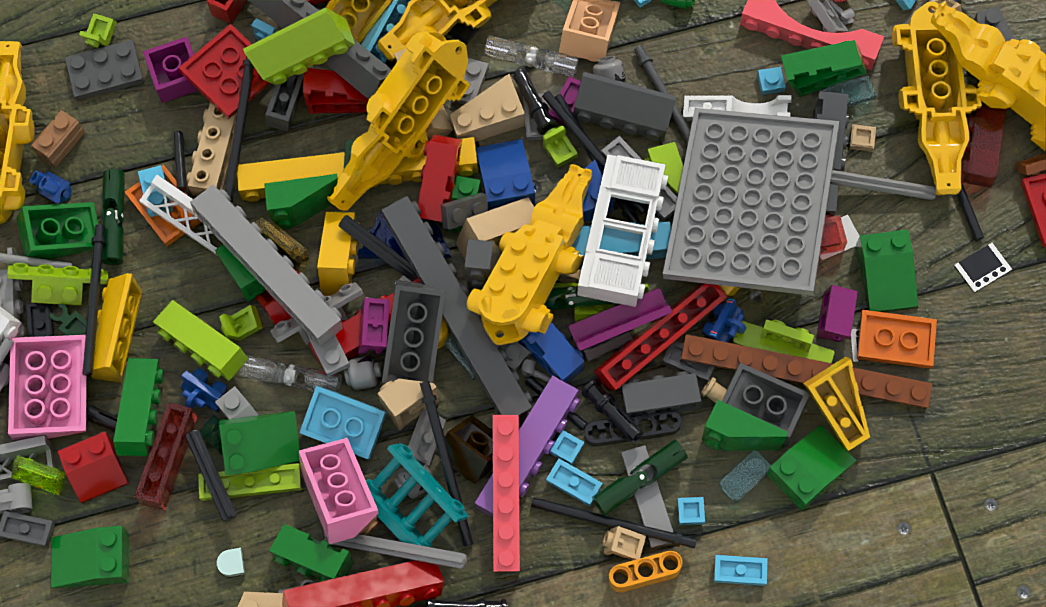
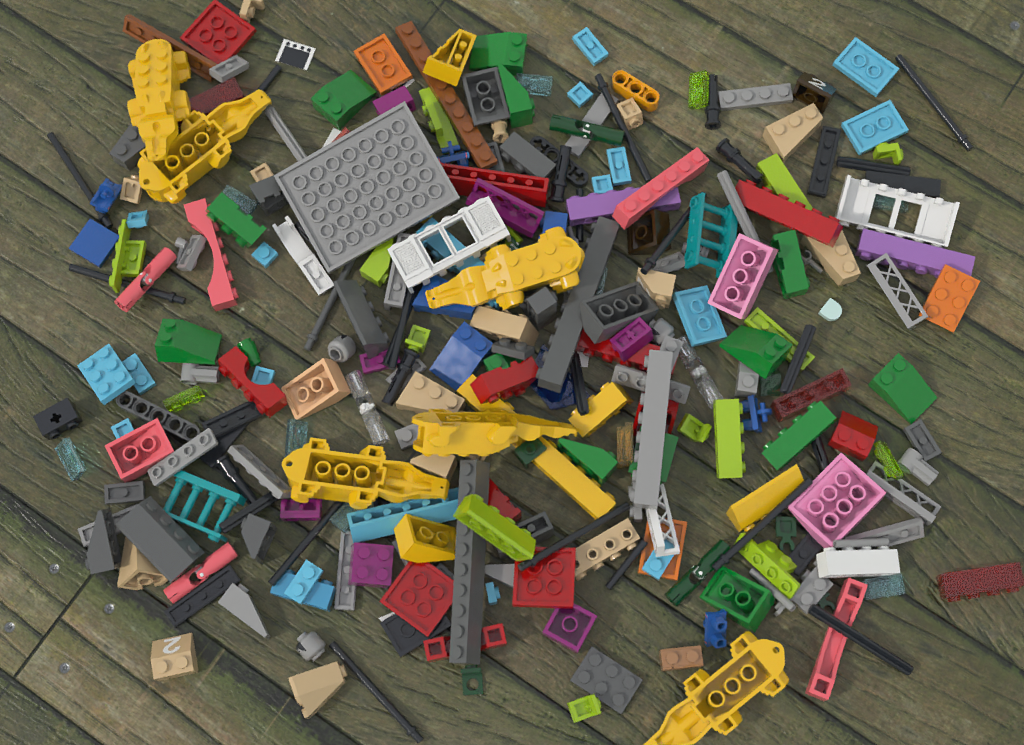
camera: 130 degrees left, 5 degrees up
none -> light grey plate [209,55,249,83]

